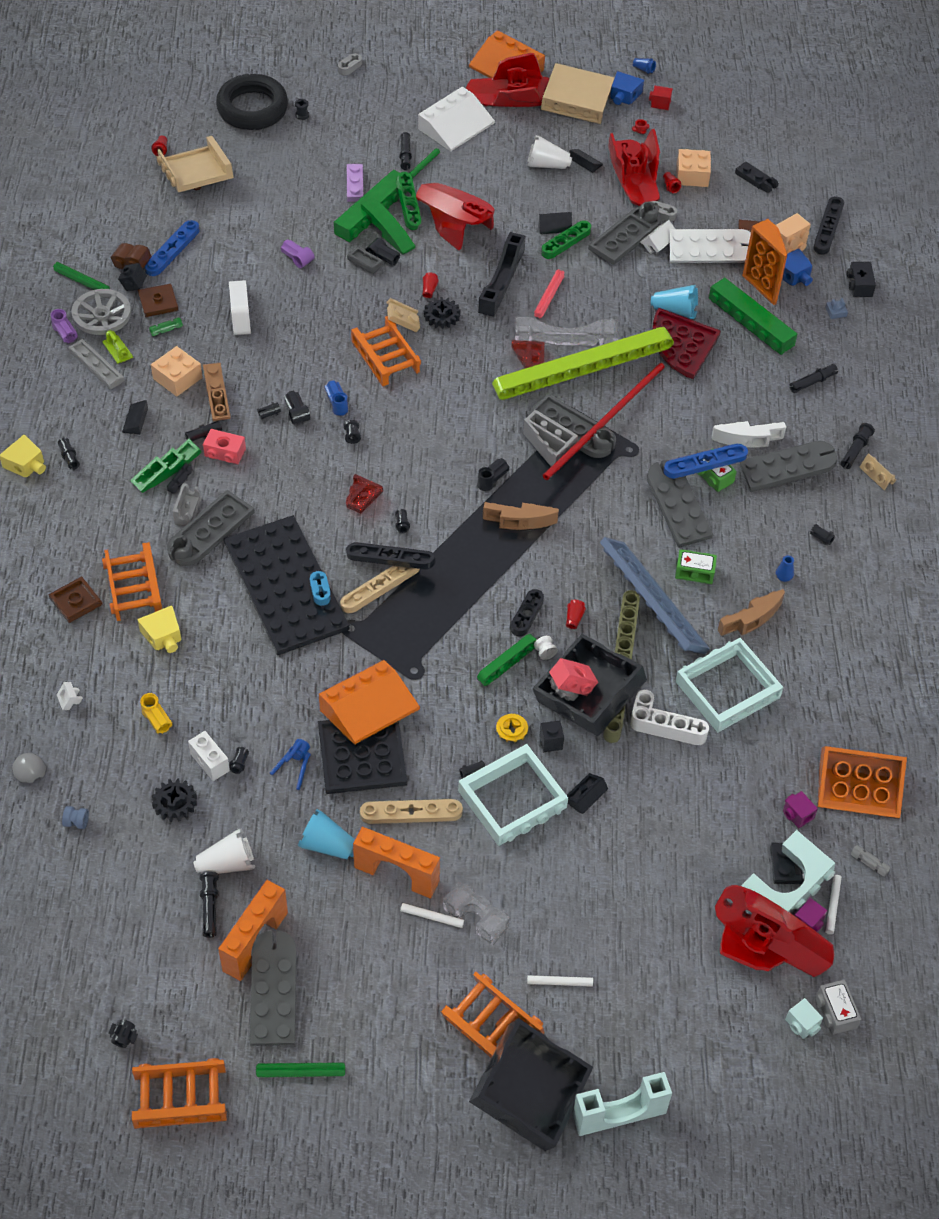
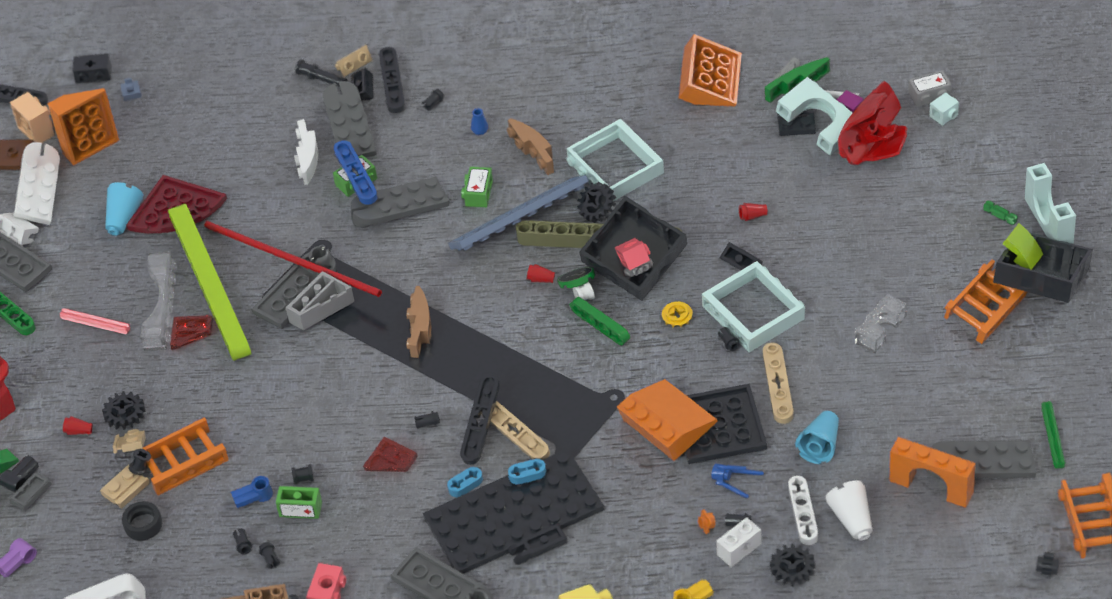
camera: 85 degrees left, 5 degrees down
black pin [200,871,219,938] -> none
black piece [284,390,310,425] -> none
orange arch [353,826,440,899] -> none
white bar [401,903,464,928] -> none
black piece [477,458,509,491] -> none
black arch [478,232,526,317] -> none
black beam [511,589,544,637] -> none
white bar [527,975,593,987] -> none
black brick [539,720,564,753] -> none
white beam [630,690,709,745] -> none
green brick [709,277,798,355] -> none
magenta brick [783,791,818,829] -> none
black pin [789,364,838,393] -> none
none -> tan plate [100,465,150,509]
none -> black tyre [122,501,162,541]
none -> black bush [128,449,151,475]
none -> black pin [233,528,252,555]
none -> bright green brick [276,486,322,519]
none -> black slope [351,67,374,101]
none -> black piece [379,47,405,113]
none -> dark azure beam [447,467,483,497]
none -> black hinge [508,524,568,565]
none -> tile [557,267,595,289]
none -> black gear [577,182,616,223]
none -> orange plate [698,509,716,534]
none -> red cone [739,203,768,221]
none -> green slope [765,57,830,103]
none -> white beam [788,476,818,546]
none -> green axle [983,200,1018,225]
none -> lime slope [1003,223,1043,270]

